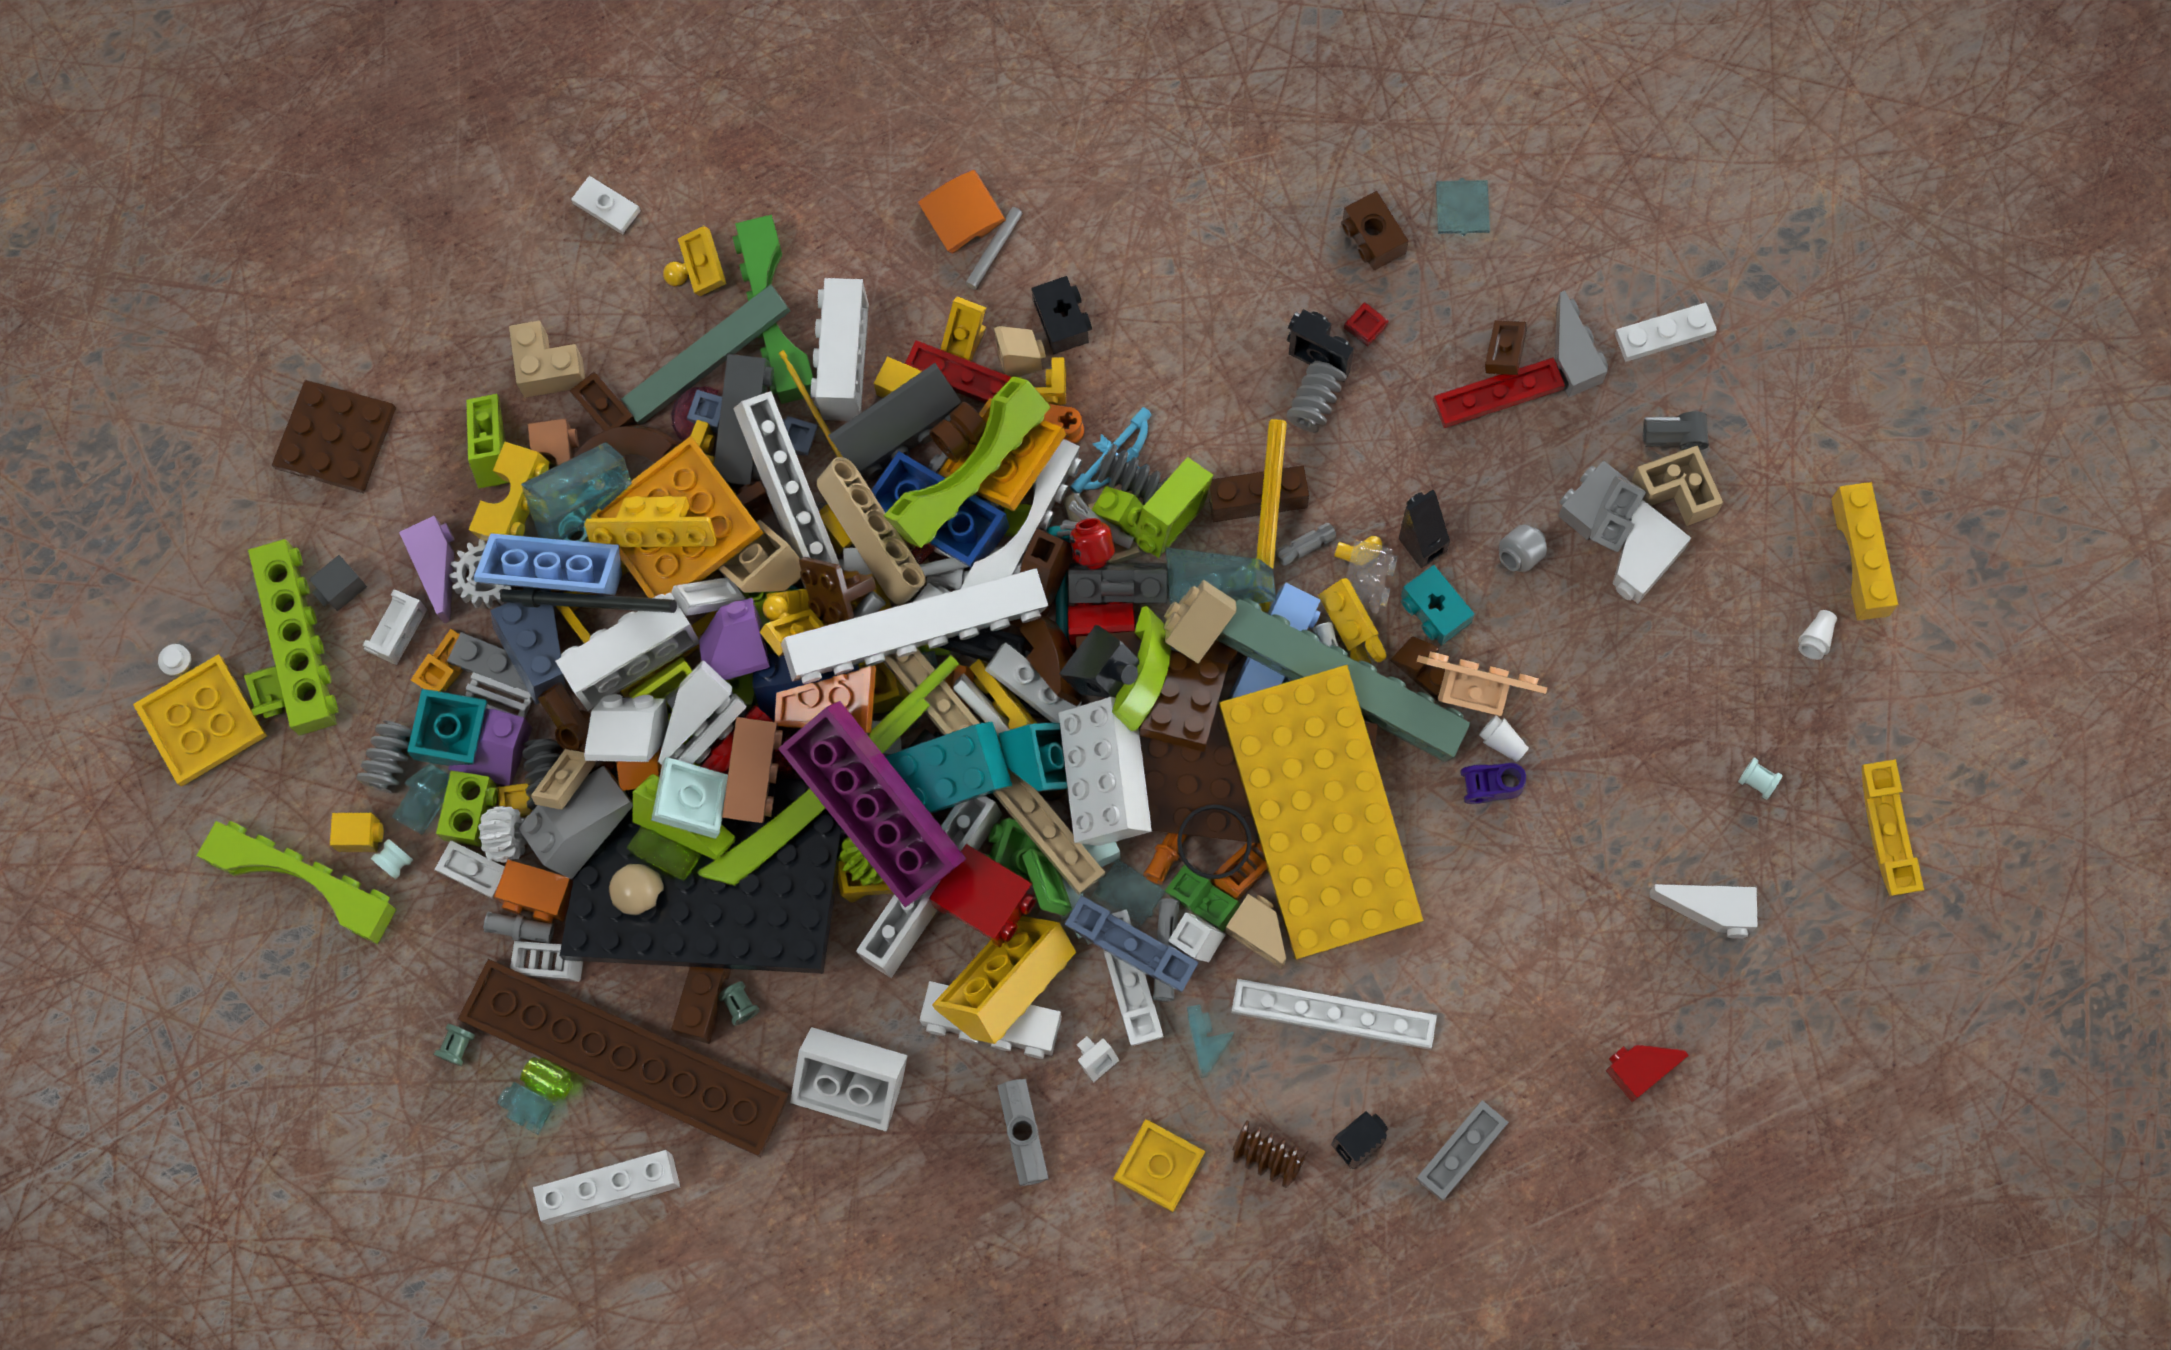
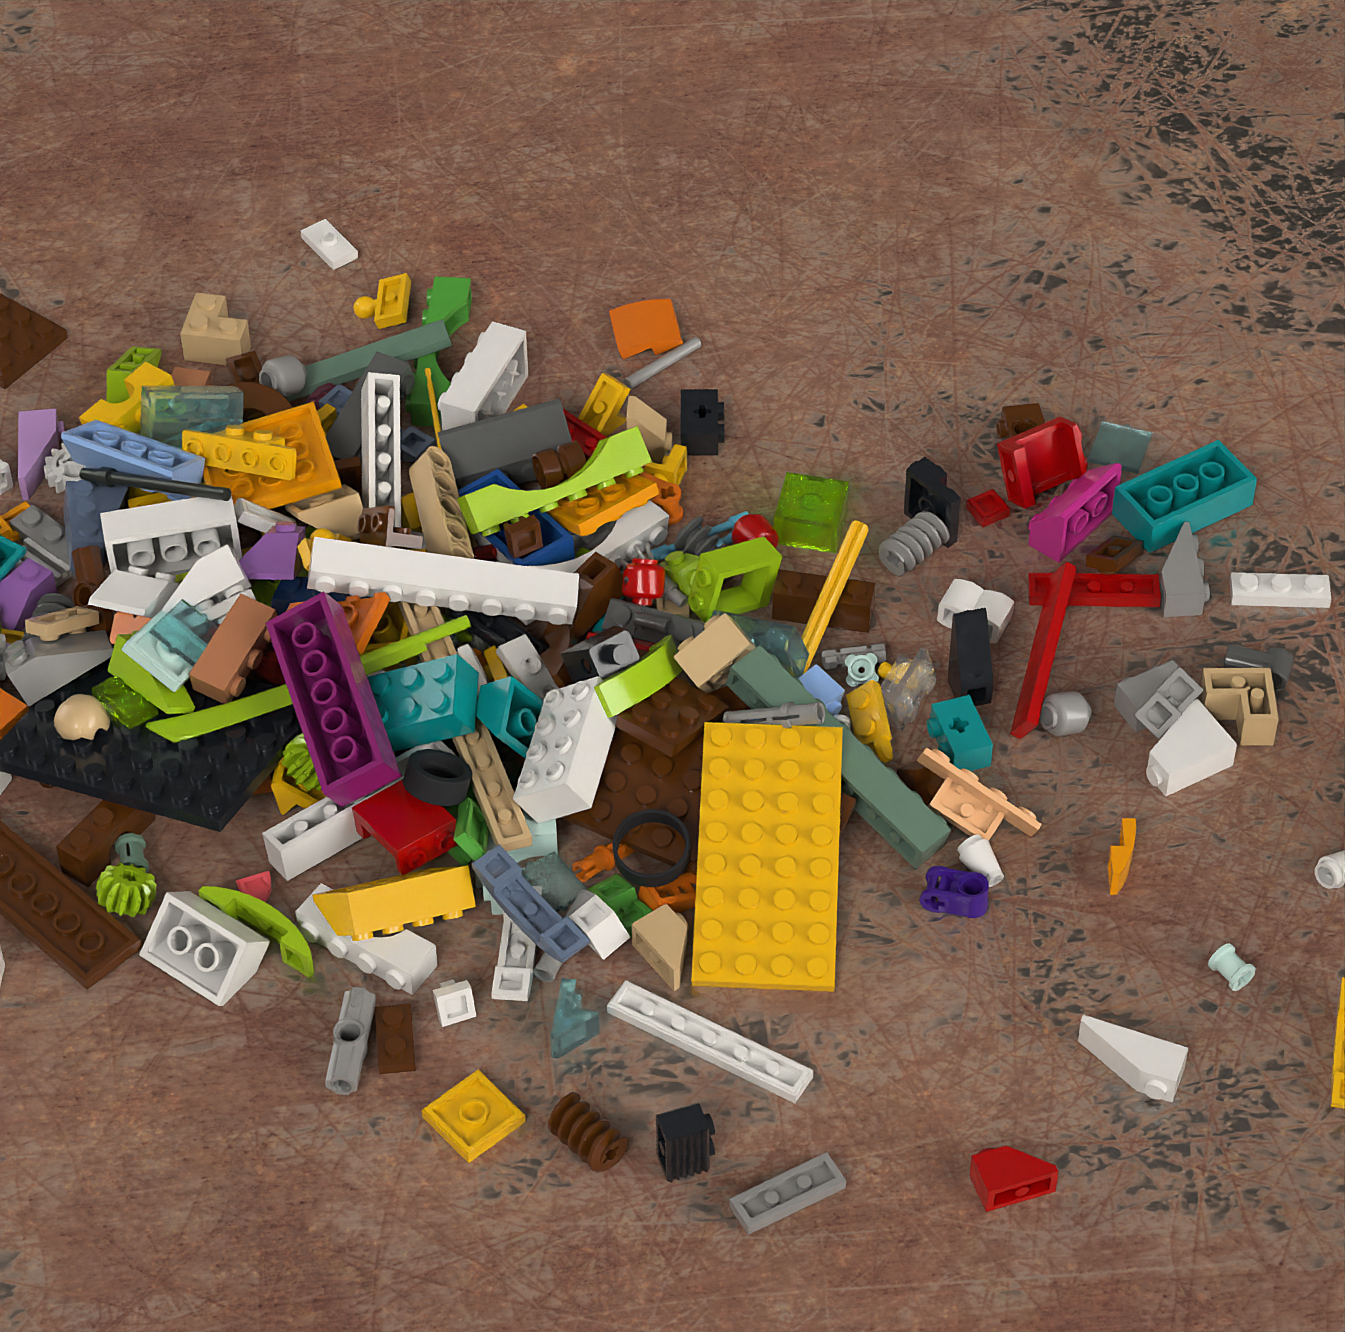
camera: 15 degrees right, 25 degrees down
none -> lime gear [96,863,157,917]
none -> clear light blue piece [149,599,219,667]
none -> lime slope [198,886,314,978]
none -> coral tile [236,870,272,902]
none -> light grey head [259,355,307,397]
none -> reddish brown plate [375,1003,416,1074]
none -> black tyre [403,749,473,806]
none -> reddish brown tile [503,515,543,559]
none -> light grey pin [723,702,825,728]
none -> red head [731,514,779,549]
none -> clear neon green brick [774,472,849,553]
none -> light aqua plate [845,653,879,687]
none -> white brick [937,579,1014,643]
none -> red panel [997,416,1088,509]
none -> red tile [1010,561,1076,739]
none -> dark pink slope [1028,463,1122,563]
none -> light orange slope [1107,818,1136,895]
none -> teal brick [1112,440,1257,553]

